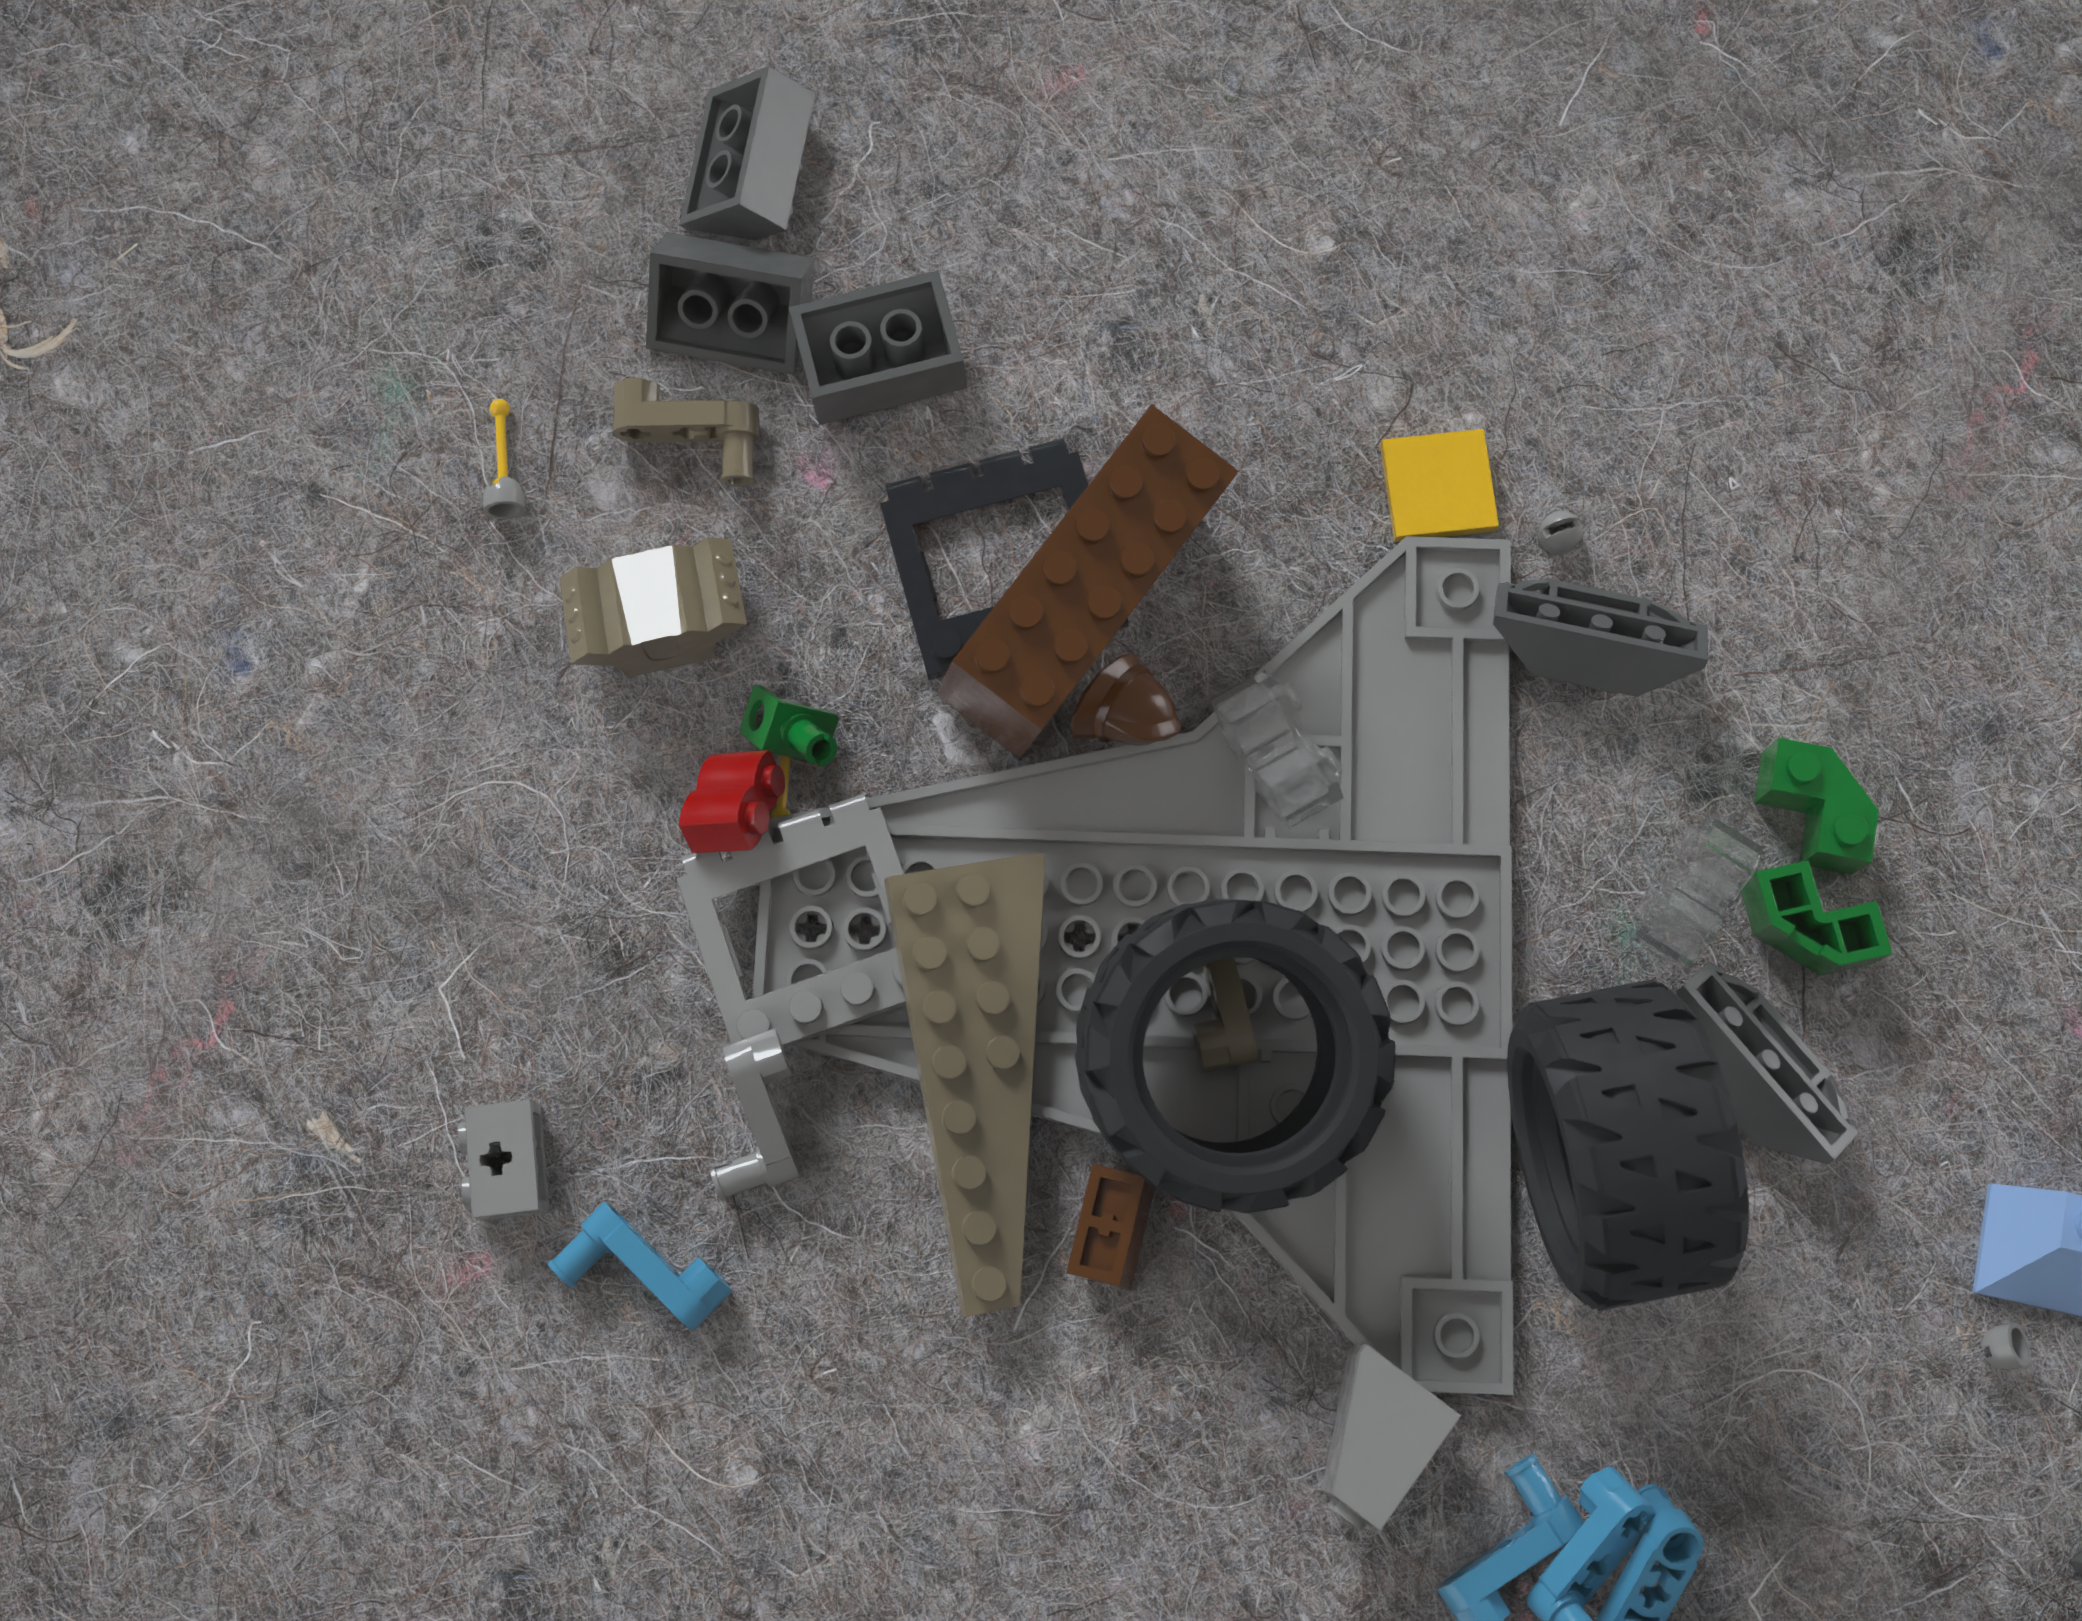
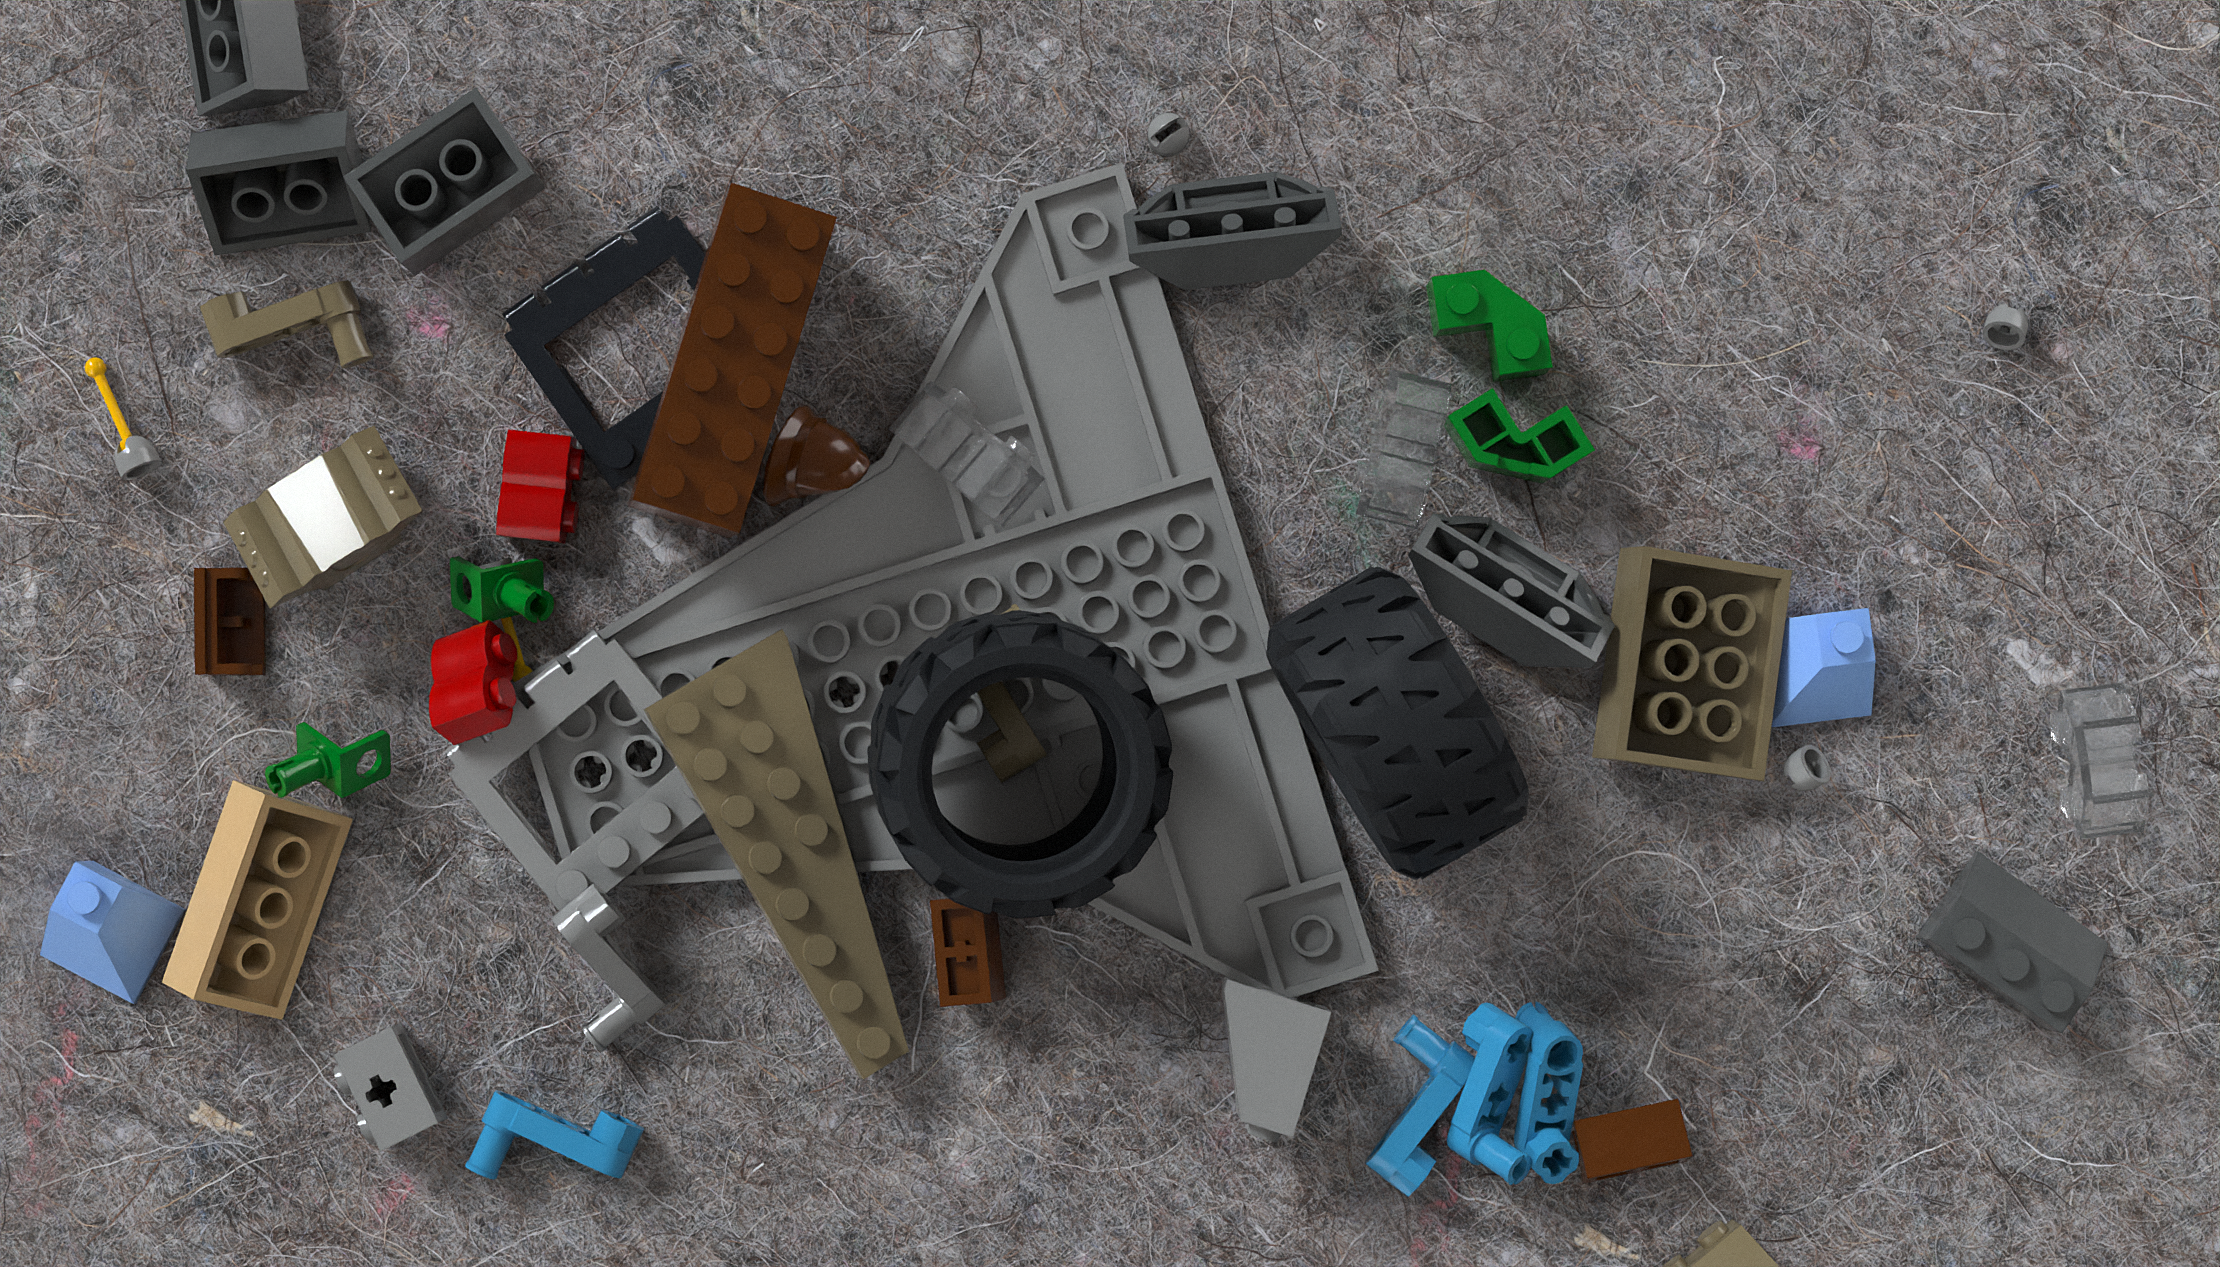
camera: 25 degrees left, 10 degrees up
yellow tile [1380,429,1499,543] -> none
none -> light blue slope [40,861,186,1004]
none -> tan slope [162,780,353,1020]
none -> reddish brown hinge [194,568,266,677]
none -> green bracket [265,722,391,798]
none -> red brick [496,429,585,544]
none -> dark tan slope [1592,546,1792,781]

